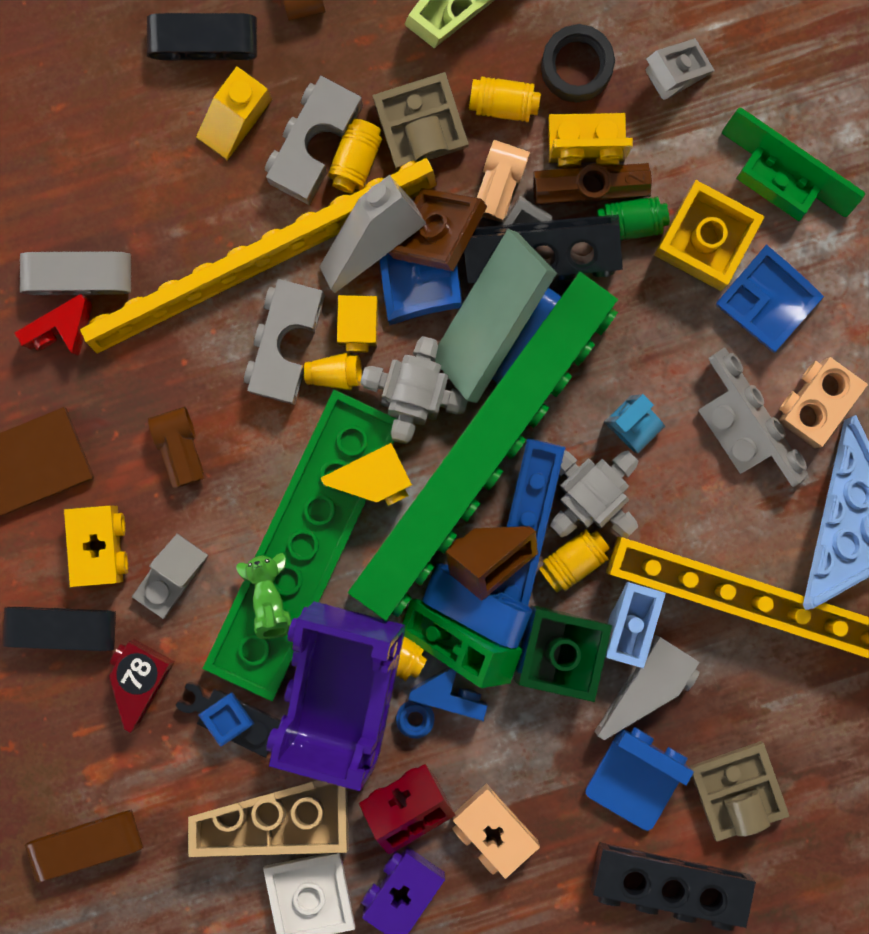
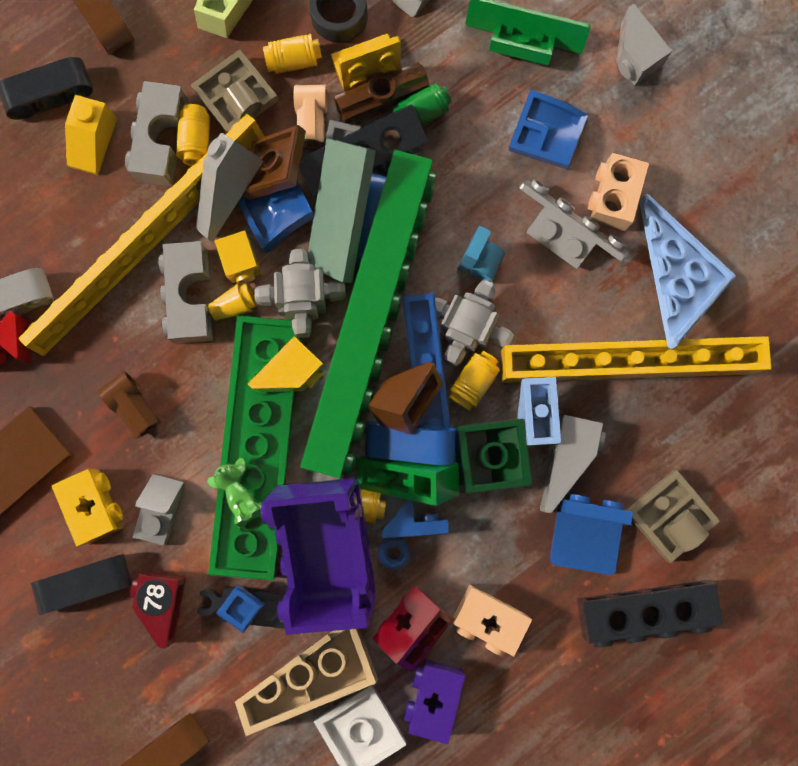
camera: 20 degrees left, 5 degrees down
yellow brick [654,180,765,291] -> none

